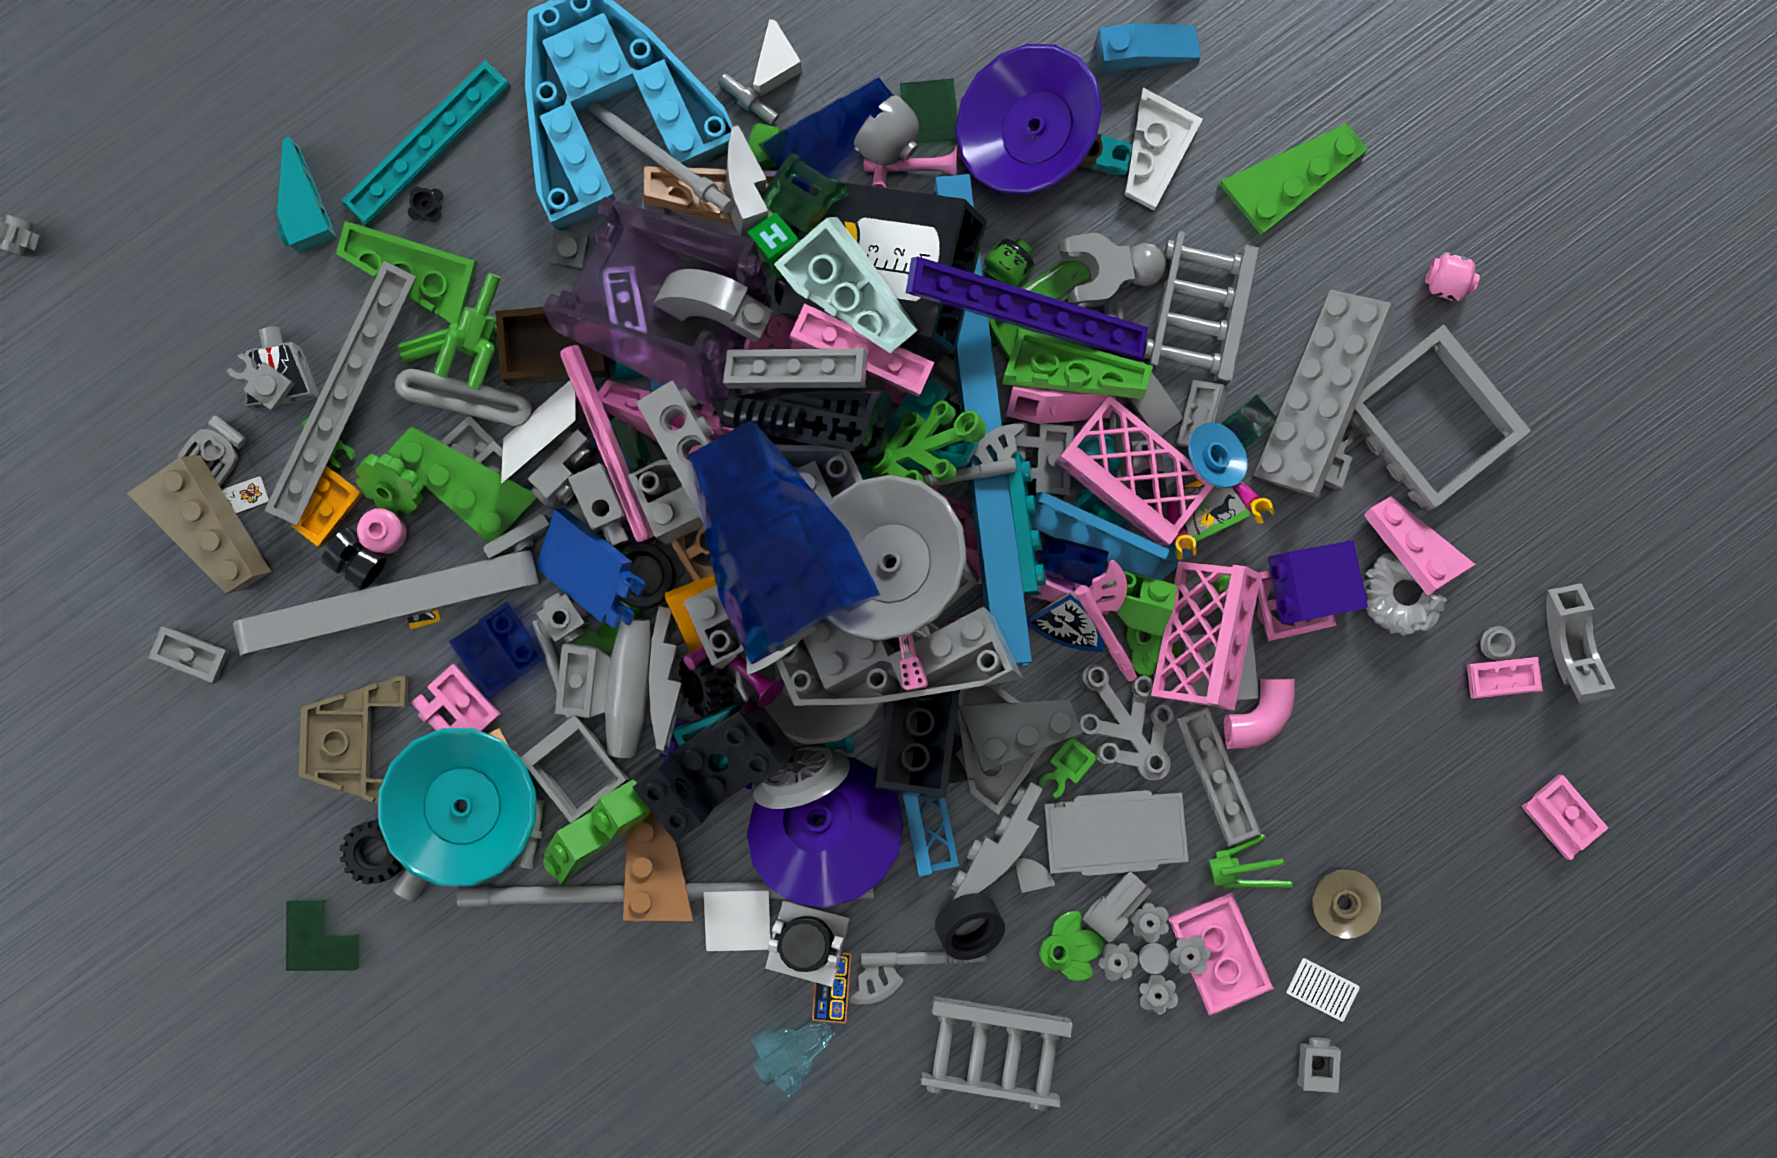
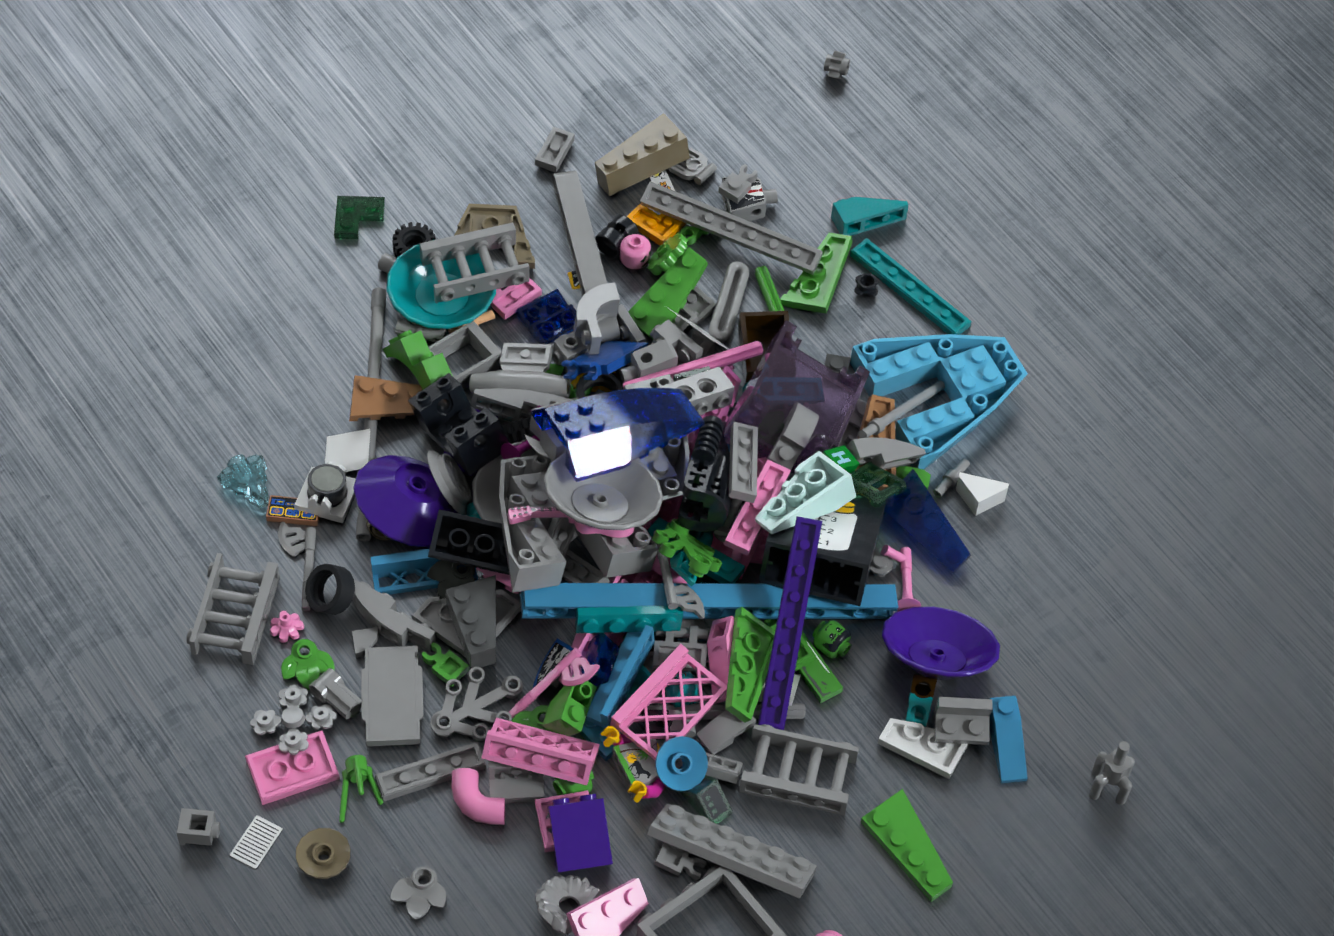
camera: 90 degrees right, 30 degrees down
bright green plant [434,272,501,390] -> none
light grey cylinder [854,95,919,166] -> none
clear green piece [900,78,957,144] -> none
light grey piece [1058,233,1166,309] -> none
none -> bright pink plant [270,611,304,643]
none -> light grey plate [391,867,447,920]
none -> light grey fence [420,222,529,303]
none -> light grey arch [574,282,620,355]
none -> light grey bracket [932,697,992,745]

